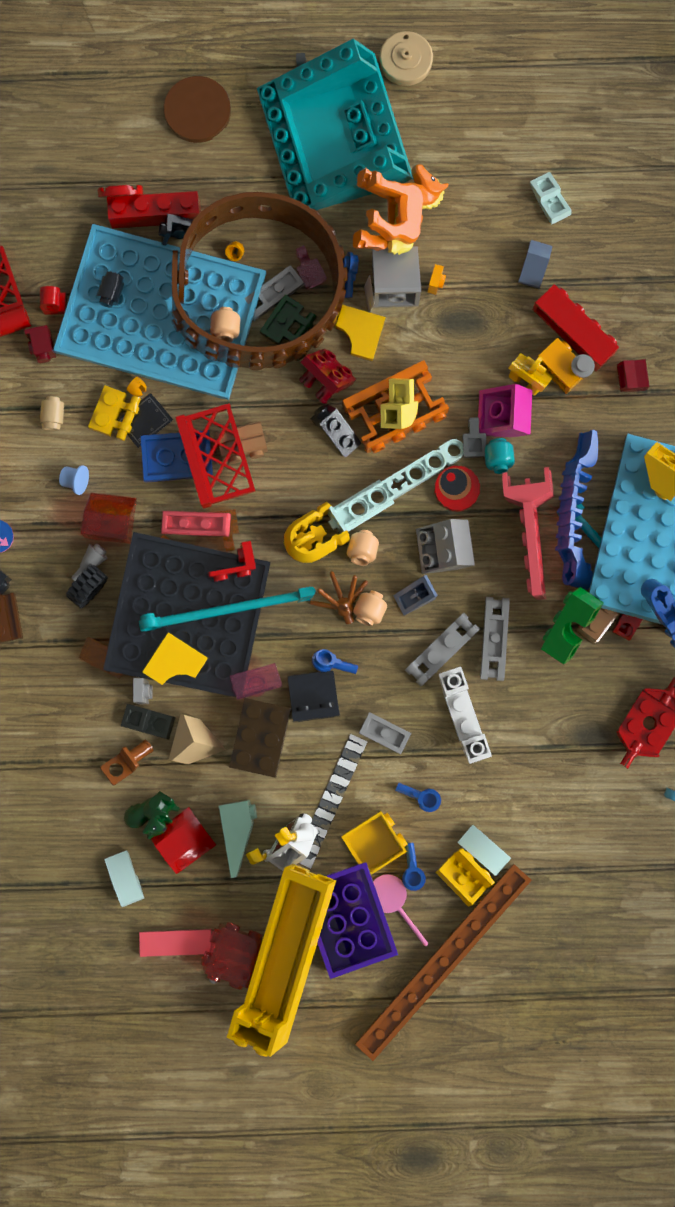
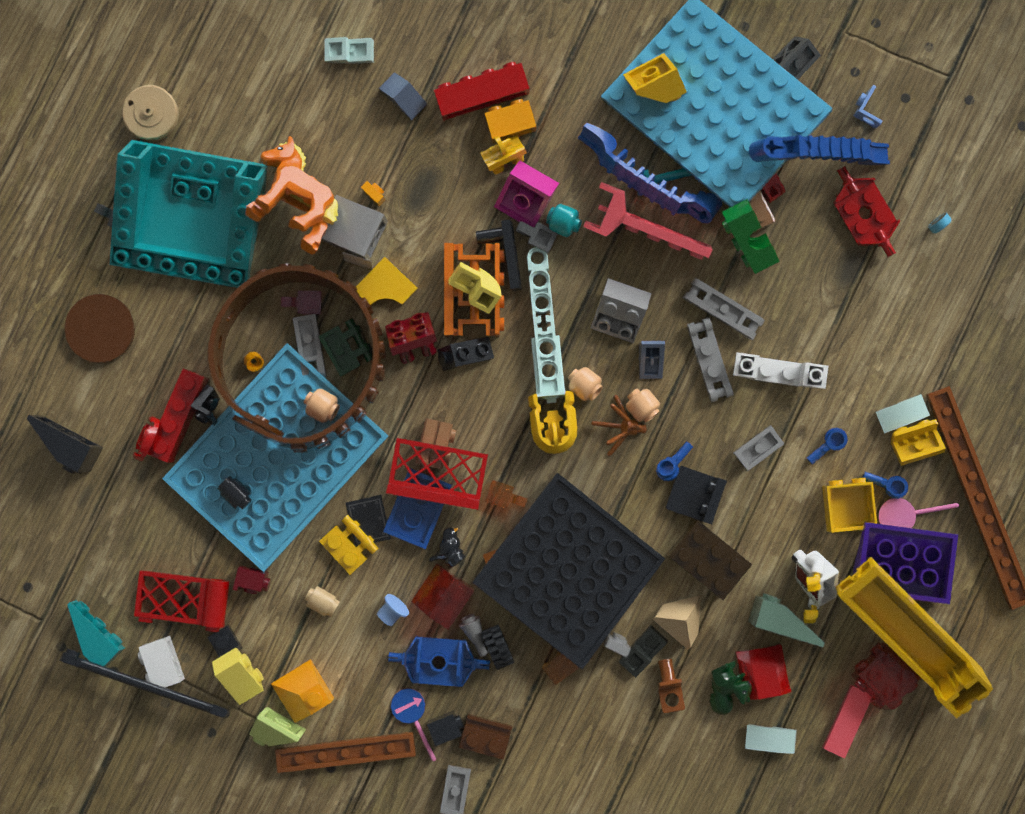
camera: 60 degrees left, 5 degrees up
red leg [40,286,67,315] -> none
light orange hinge [127,376,147,397] -> none
teal hinge [139,587,316,631] -> none
yellow tile [143,632,208,685] -> none
coral tile [161,511,231,537] -> none
red bracket [207,541,256,582] -> none
clear pink tile [230,663,282,700] -> none
sticker [299,734,367,869] -> none
blue plate [343,252,359,298] -> none
tile [434,466,480,512] -> none
light grey plate [571,354,595,378] -> none
dark red piece [617,359,650,392] -> none
none -> black slope [27,415,104,474]
none -> blue plate [388,635,490,687]
none -> black animal [429,527,466,568]
none -> black piece [476,219,522,291]

